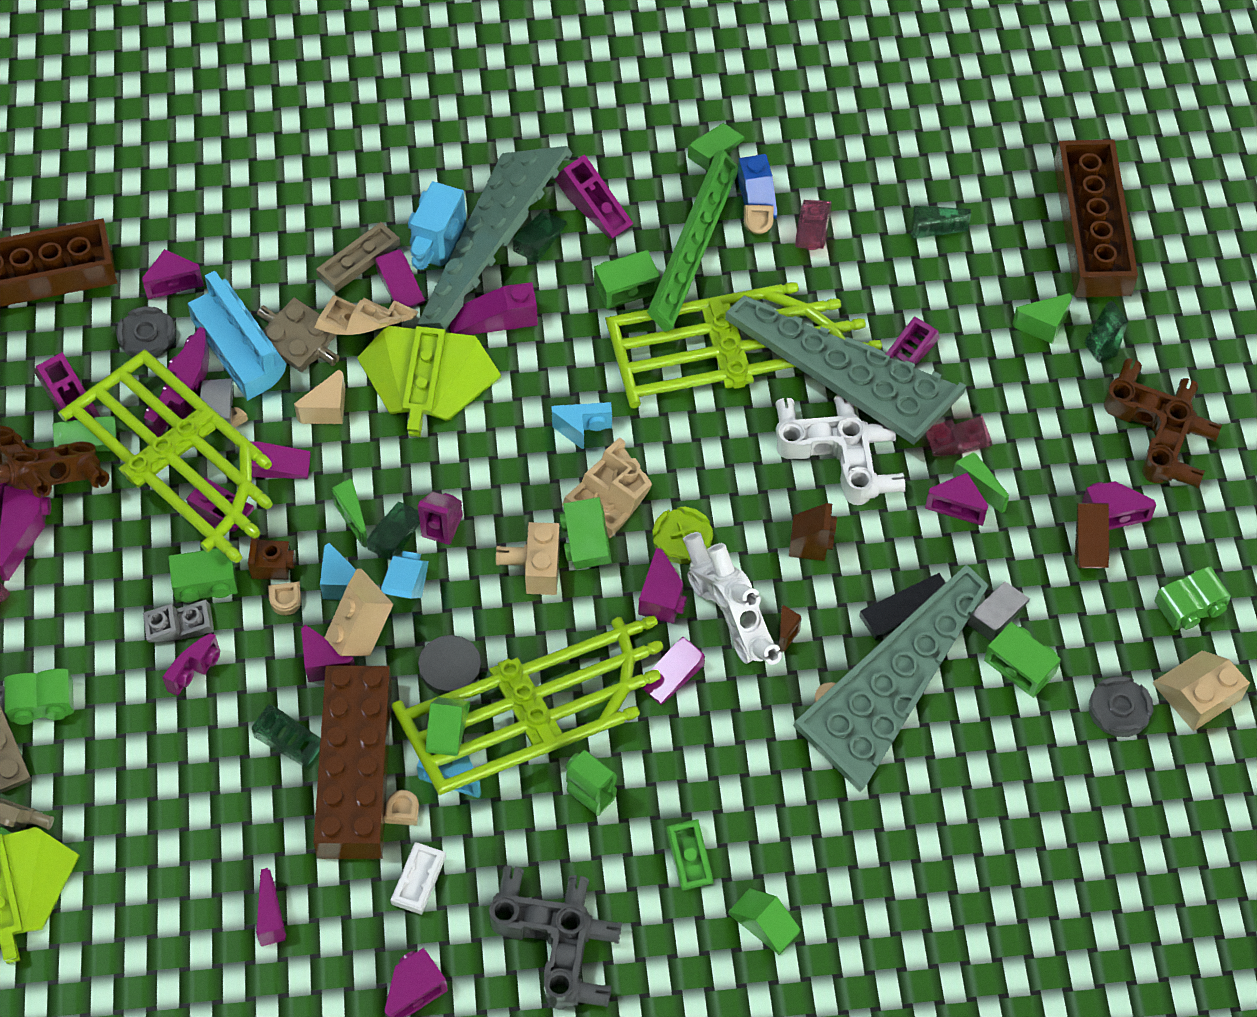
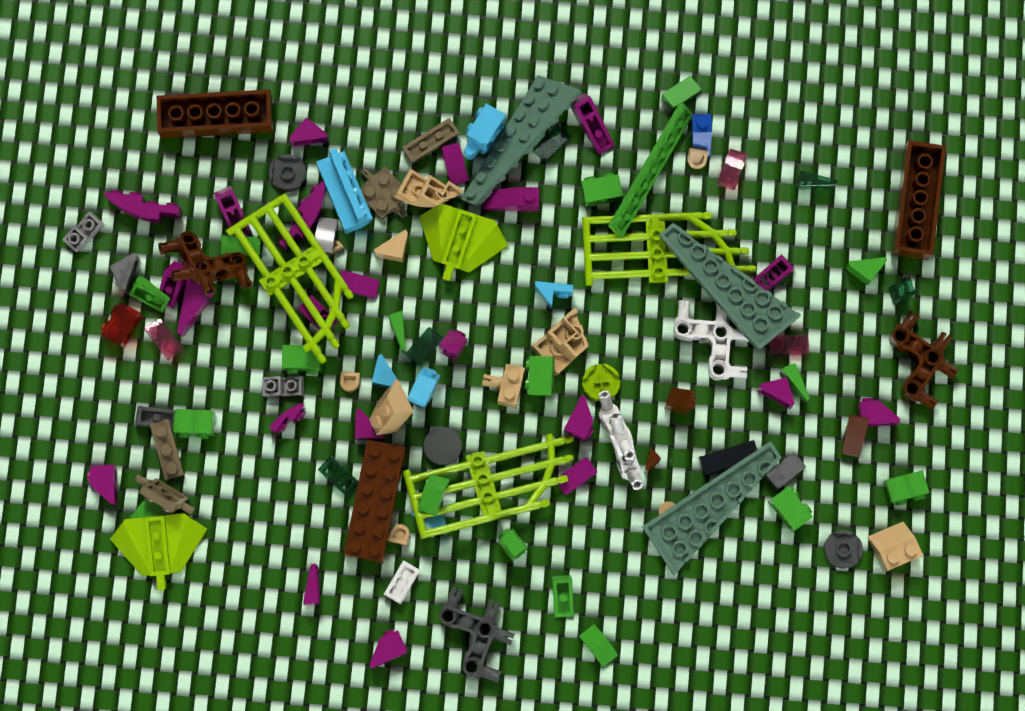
camera: 10 degrees right, 20 degrees up
reddish brown brick [248,537,296,580] -> none

